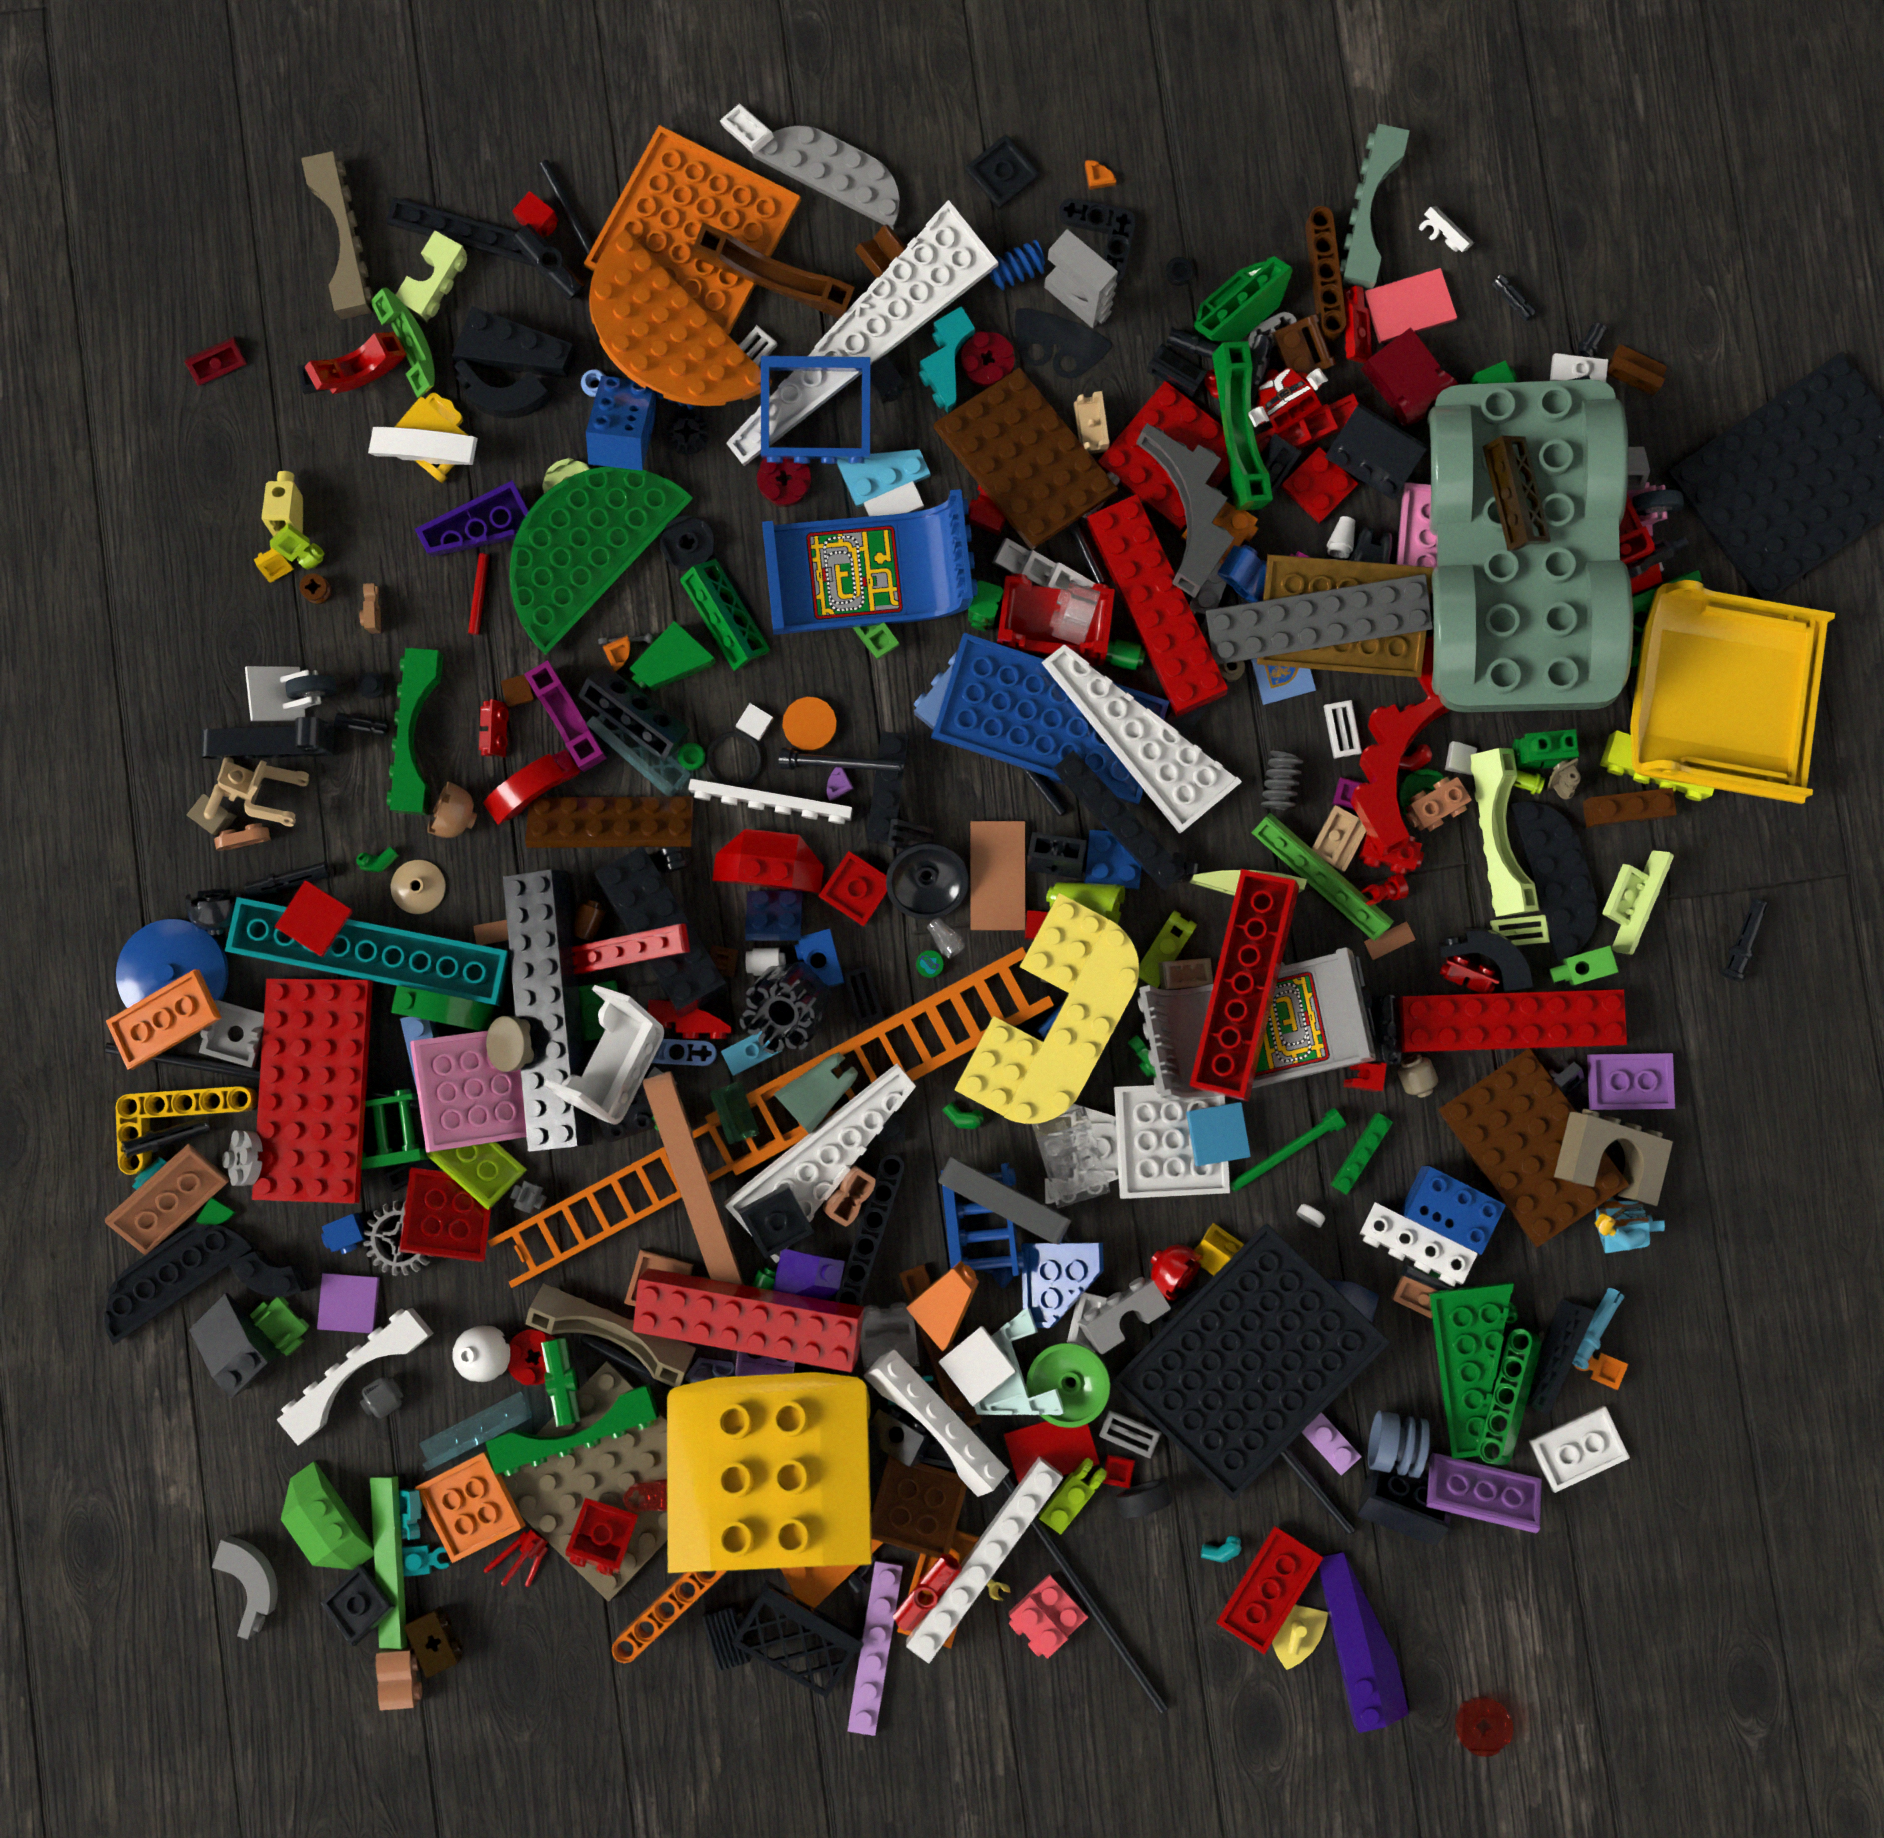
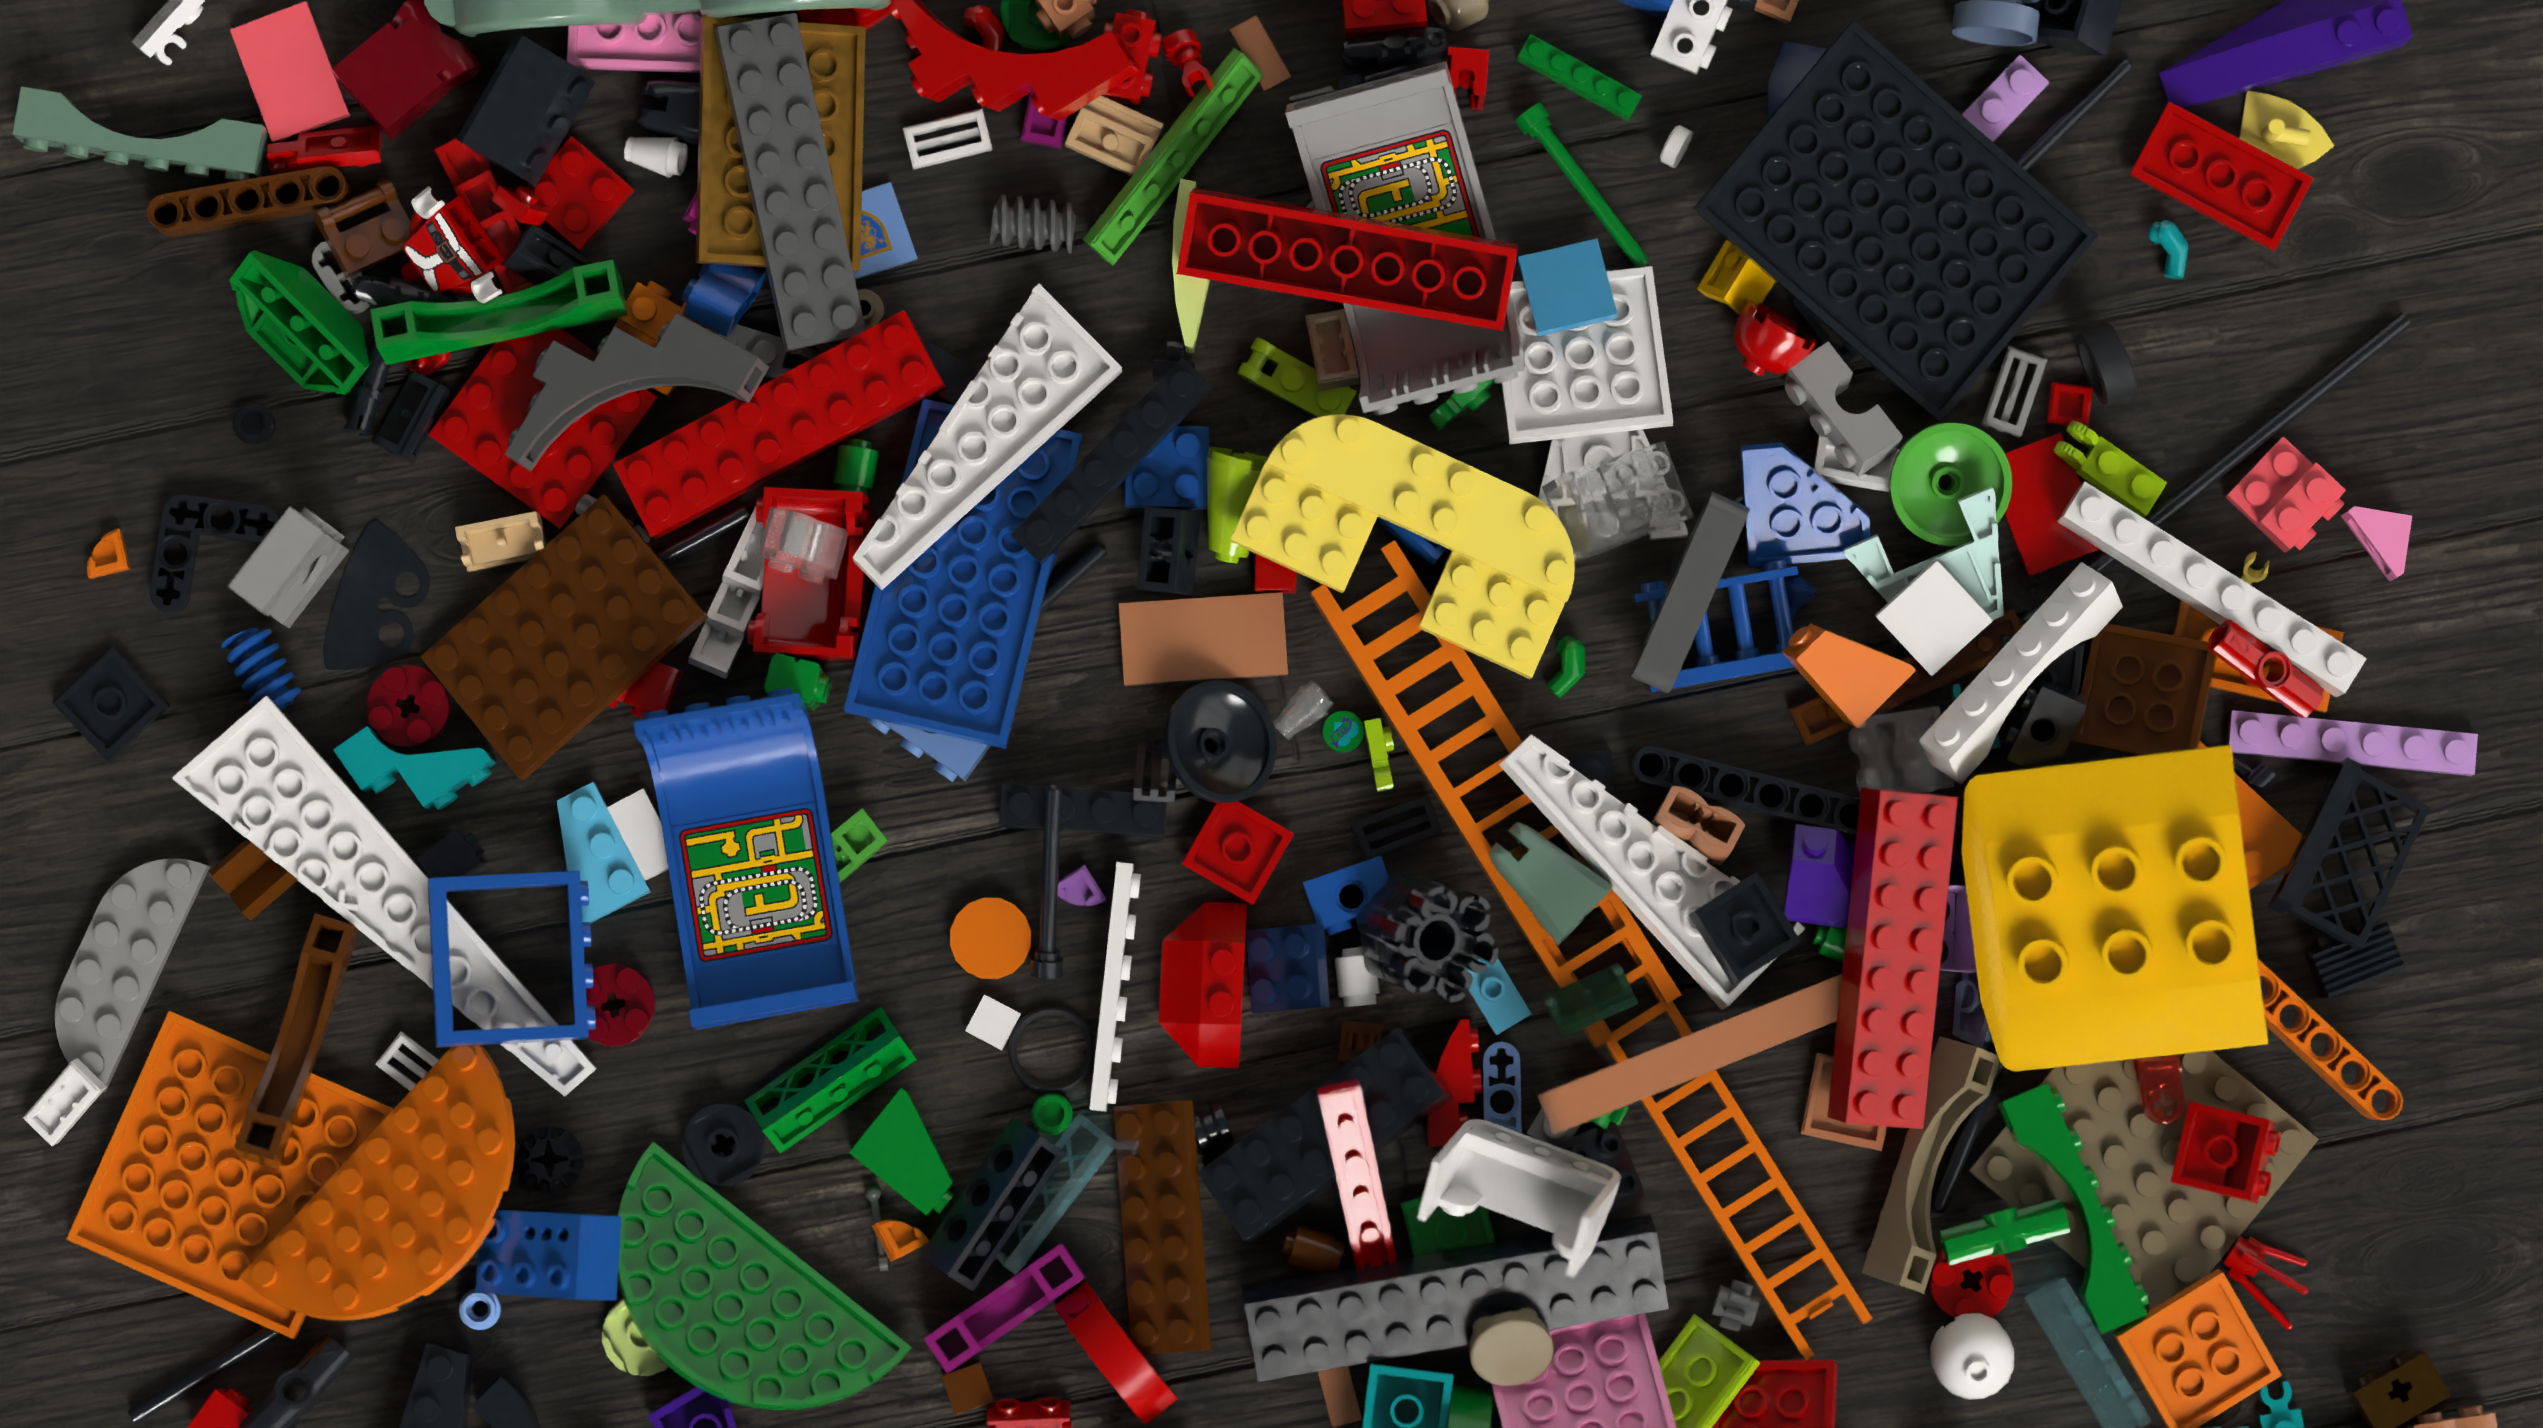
camera: 95 degrees left, 0 degrees up
none -> red plate [491,186,549,226]
none -> lime plate [1363,718,1394,792]
none -> bright pink slope [2341,506,2412,582]

